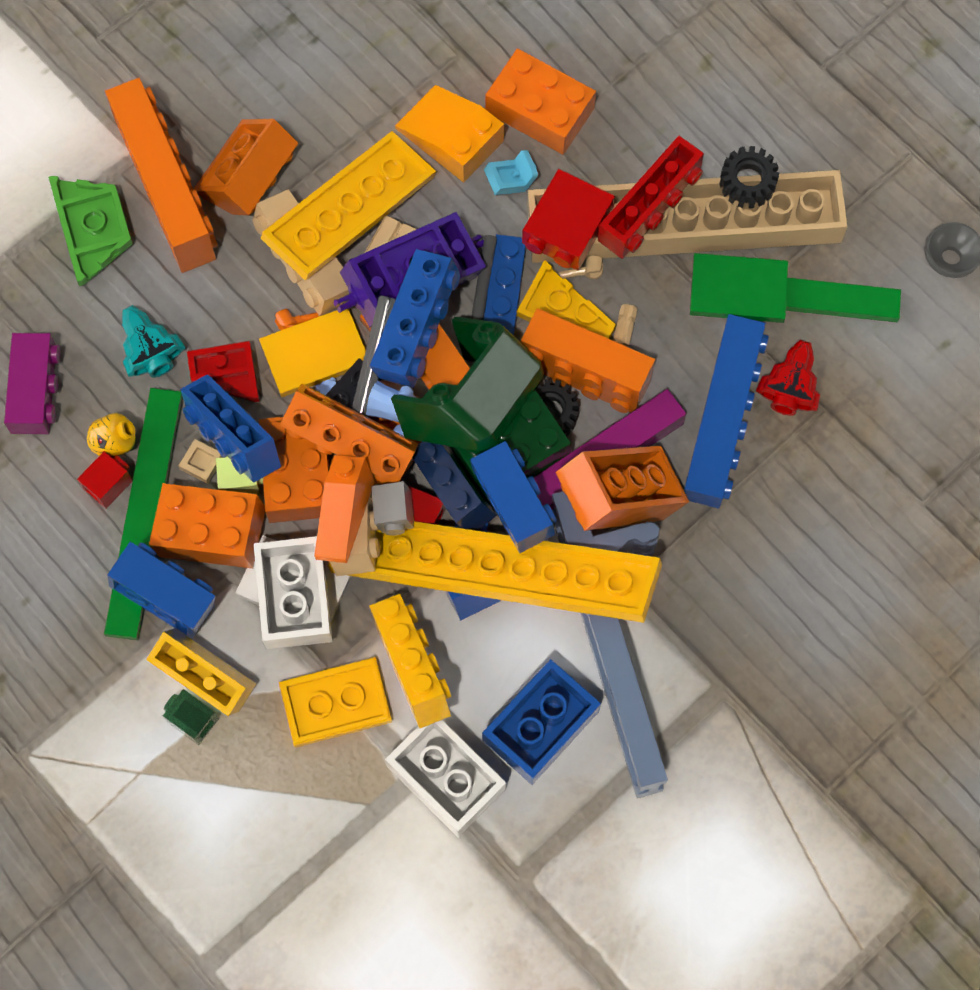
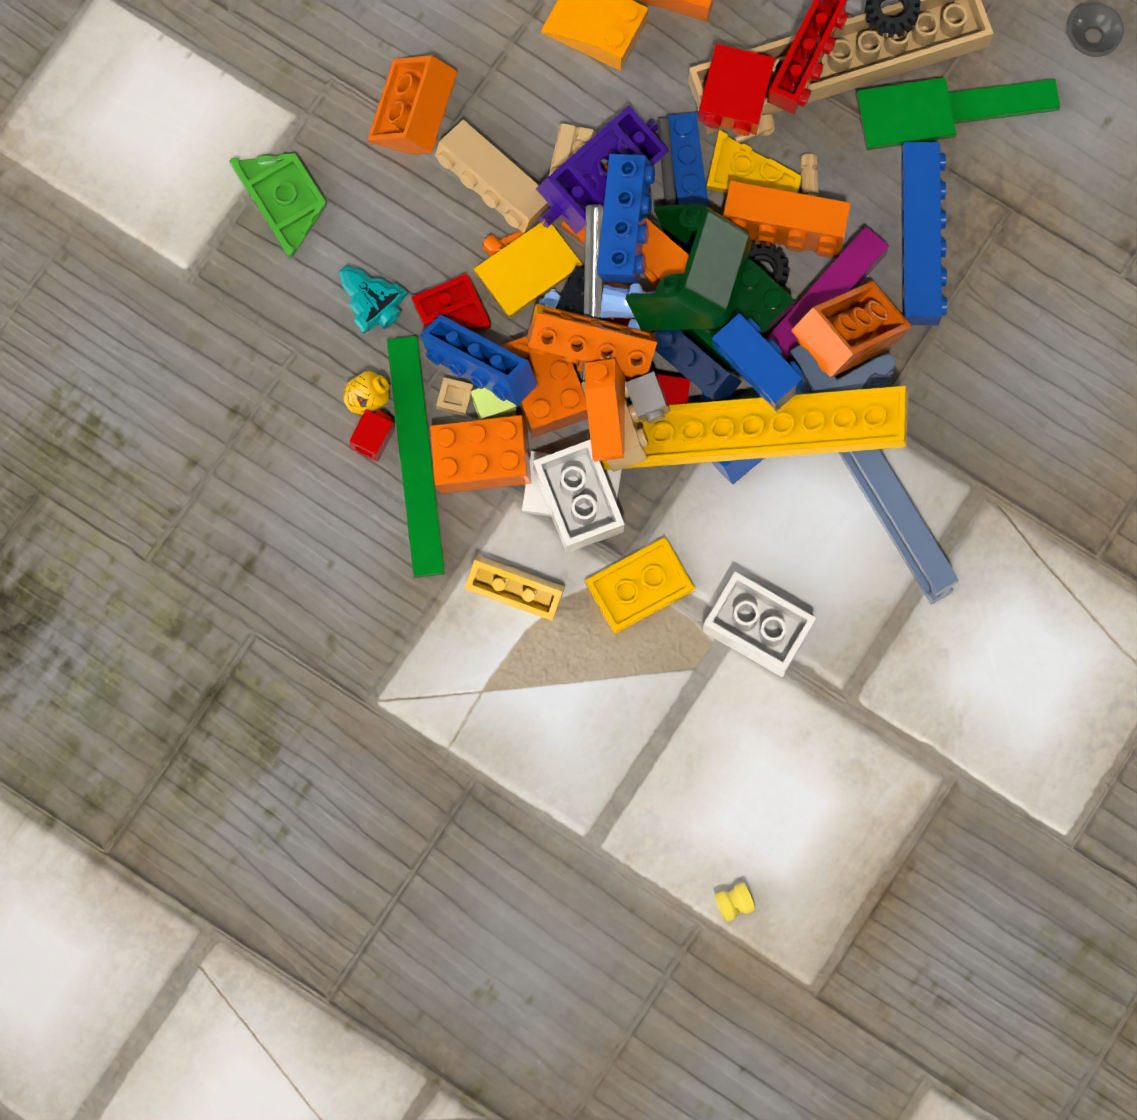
camera: 15 degrees left, 5 degrees up
magenta brick [4,333,60,434] -> none
orange brick [105,77,218,273] -> none
blue brick [107,542,216,640] -> none
clear green brick [162,689,219,746] -> none
yellow plate [261,131,436,281] -> none
yellow brick [369,594,452,729] -> none
blue brick [482,659,601,785] -> none
medium azure bracket [484,150,538,195] -> none
red rock [756,339,820,416] -> none

